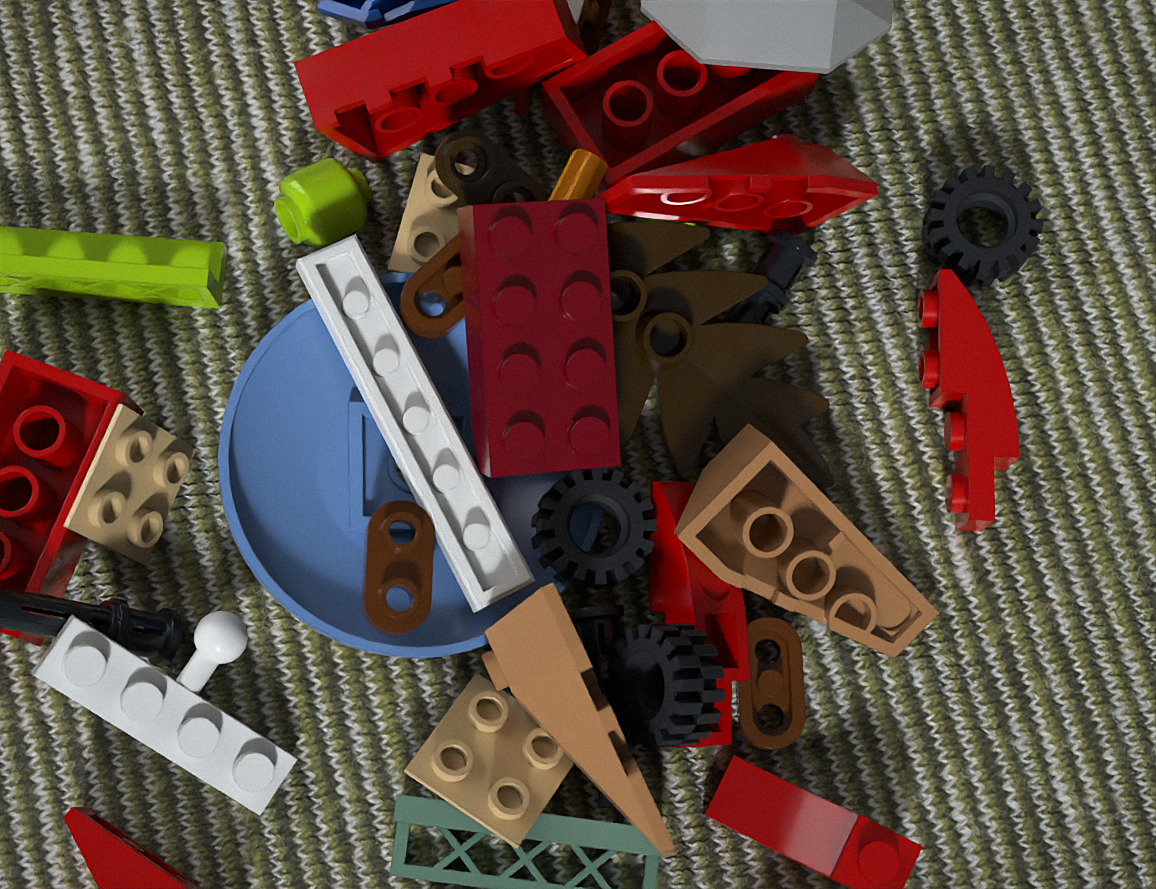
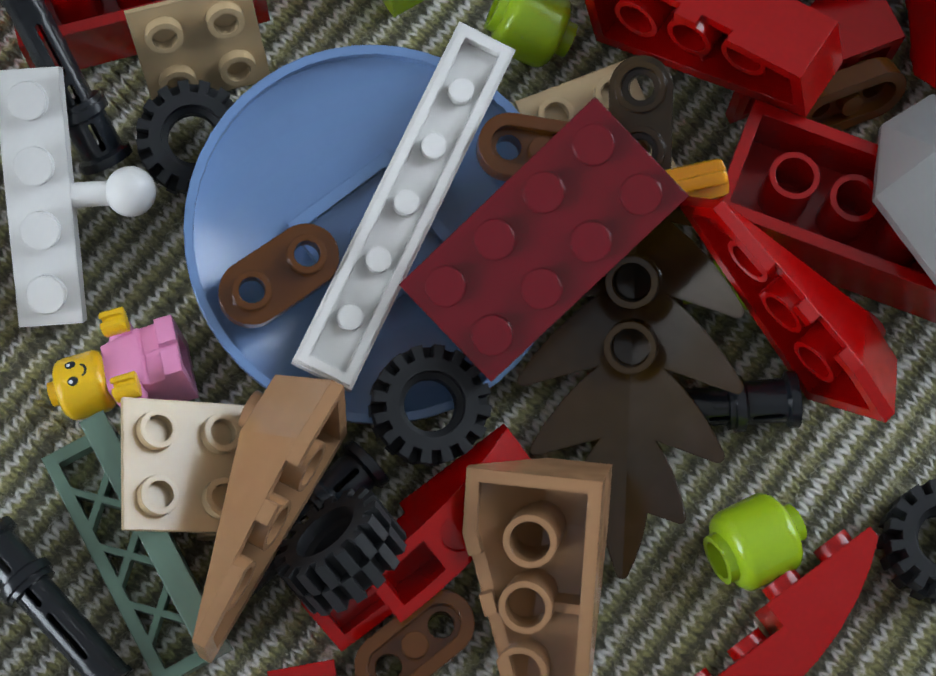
camera: 50 degrees right, 5 degrees down
none -> piece [46,306,199,420]
none -> black tyre [136,80,234,195]
none -> lime head [703,493,807,591]

